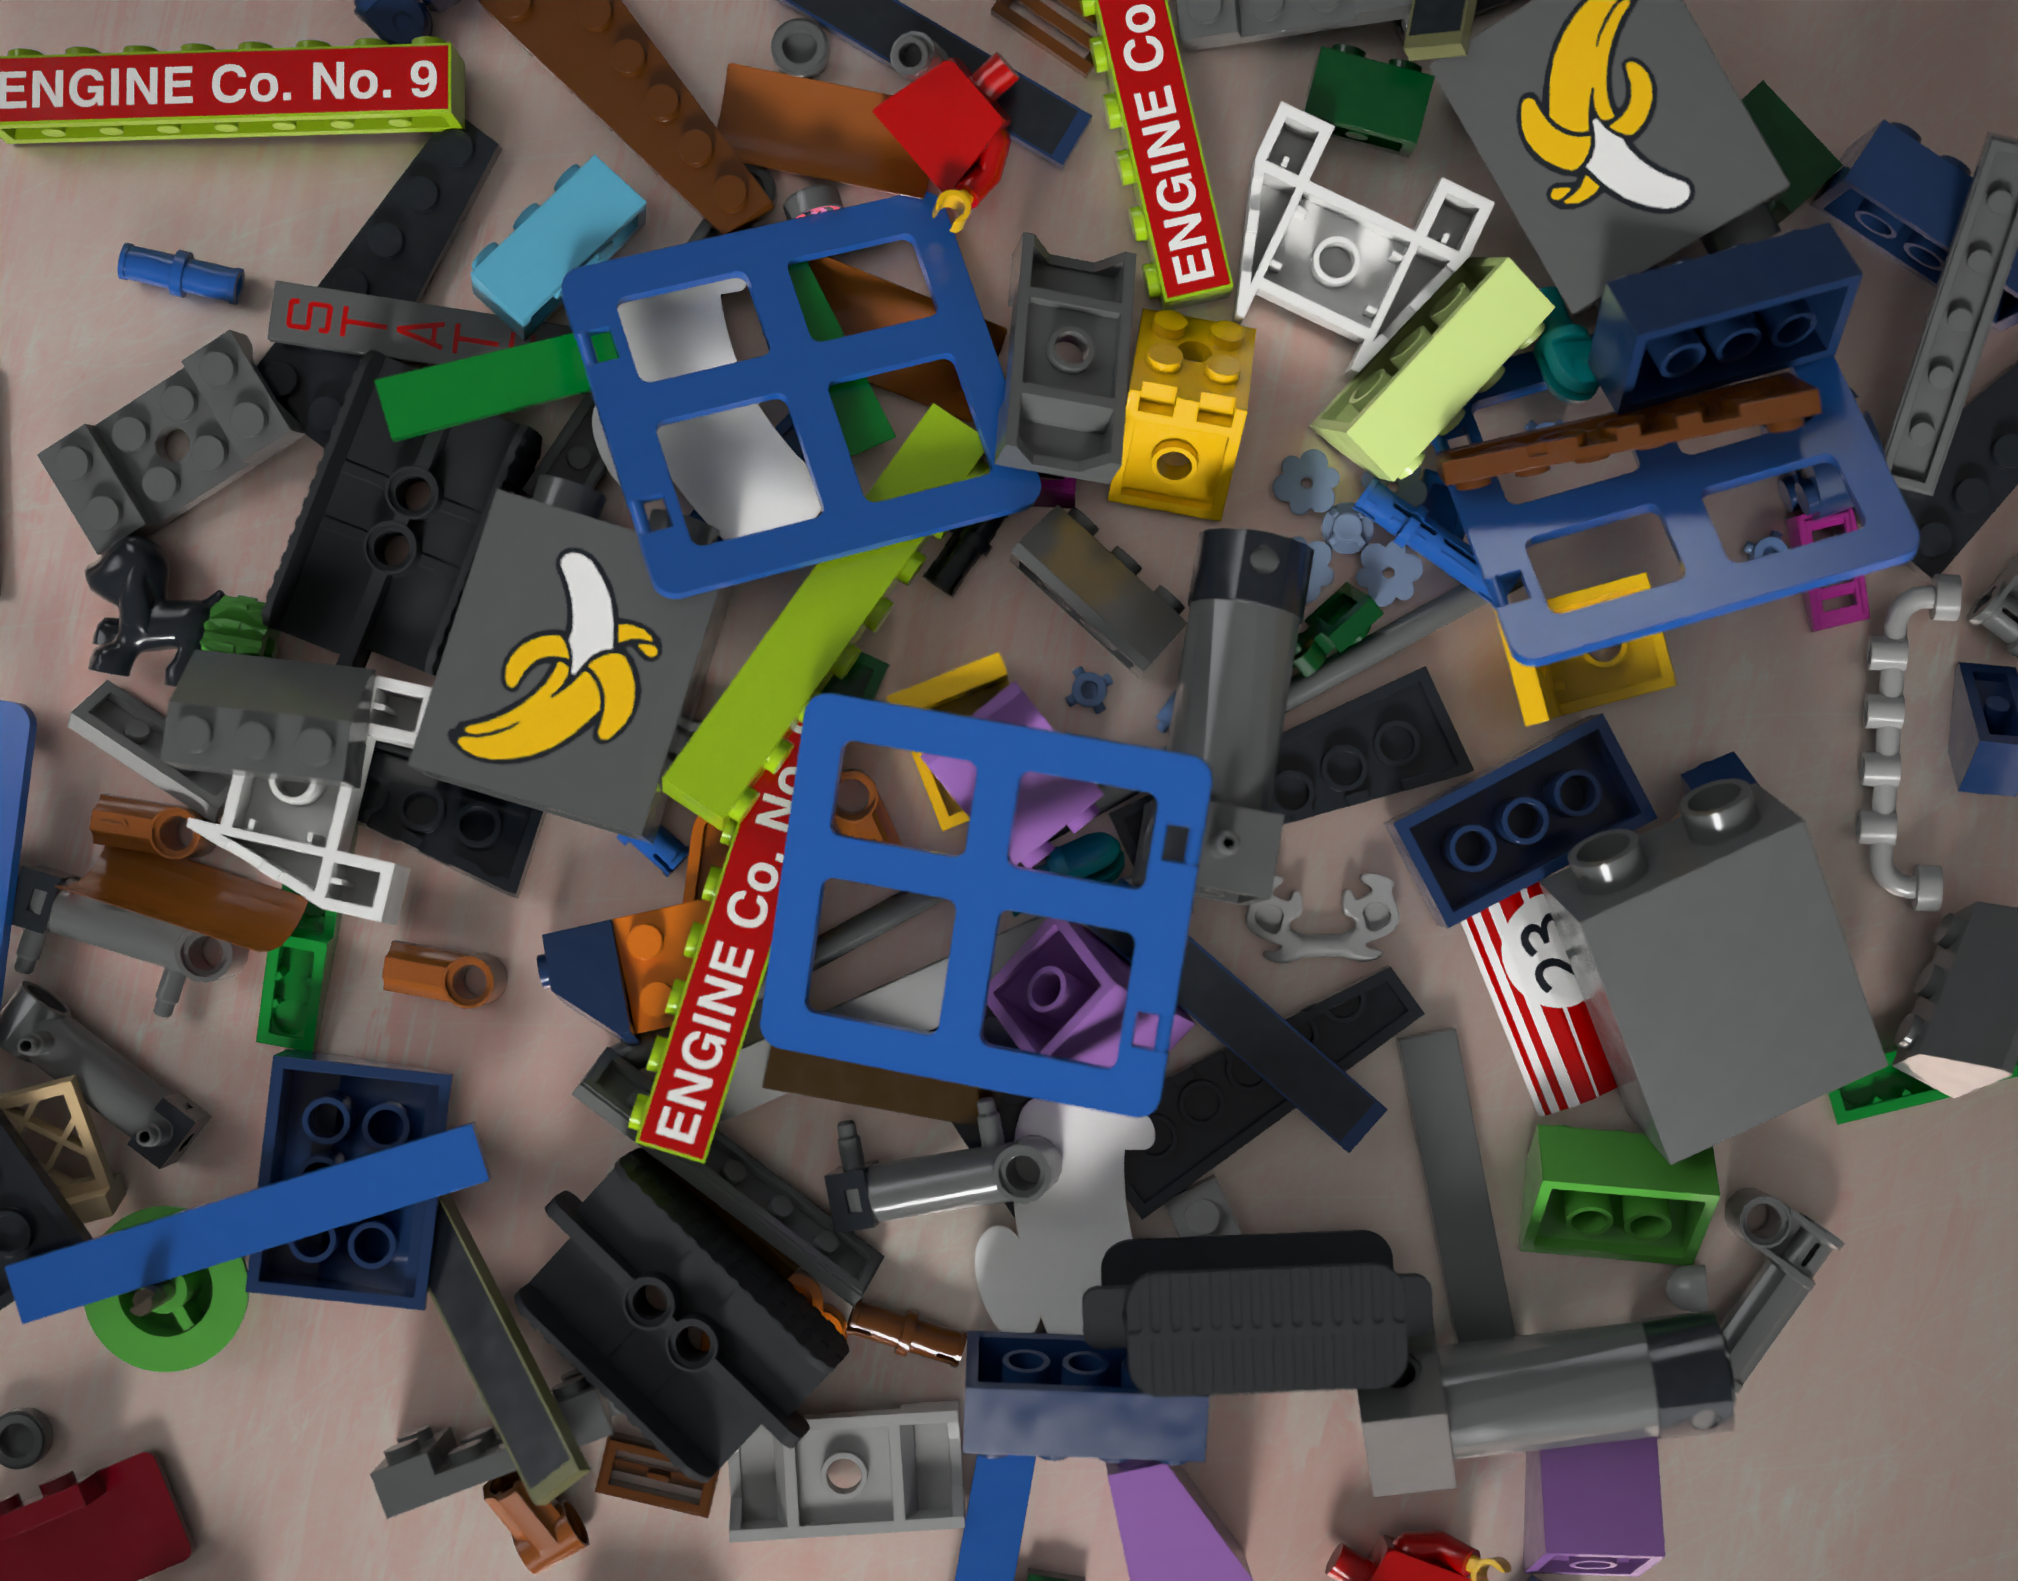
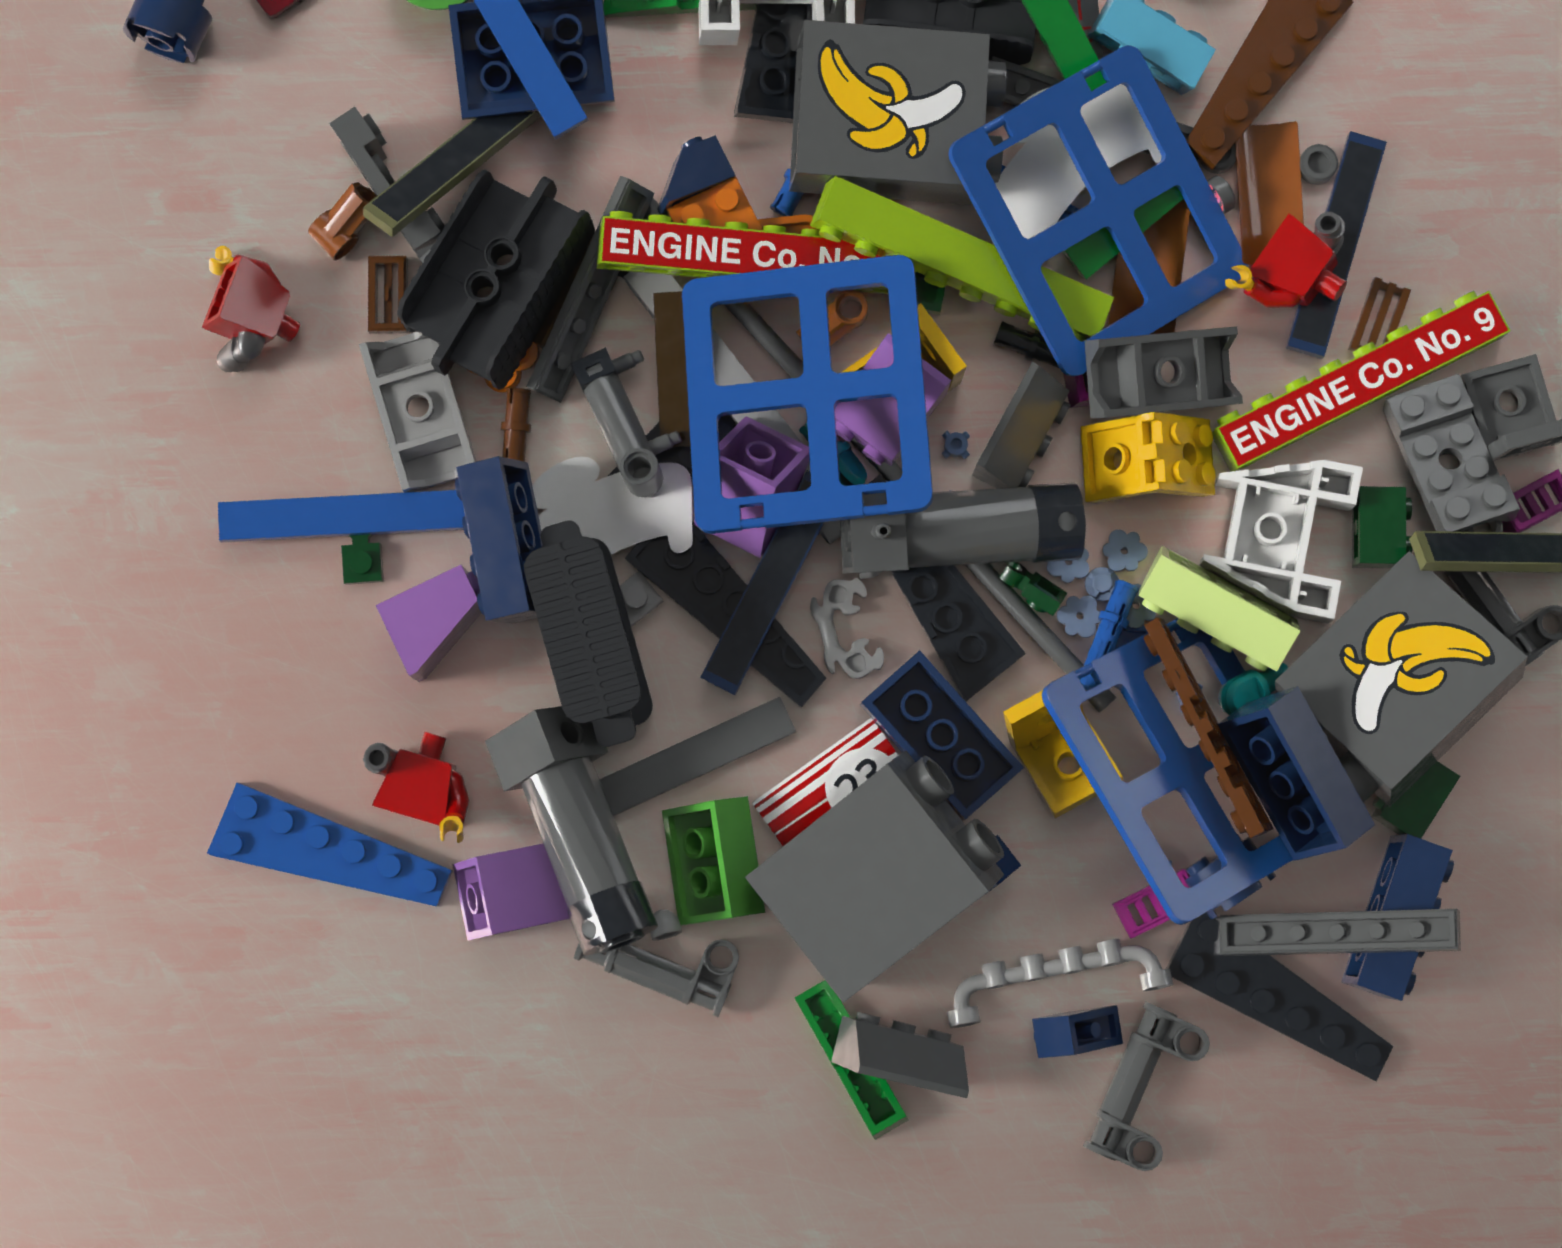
camera: 80 degrees right, 5 degrees down
dark orange piece [382,940,508,1009] -> none

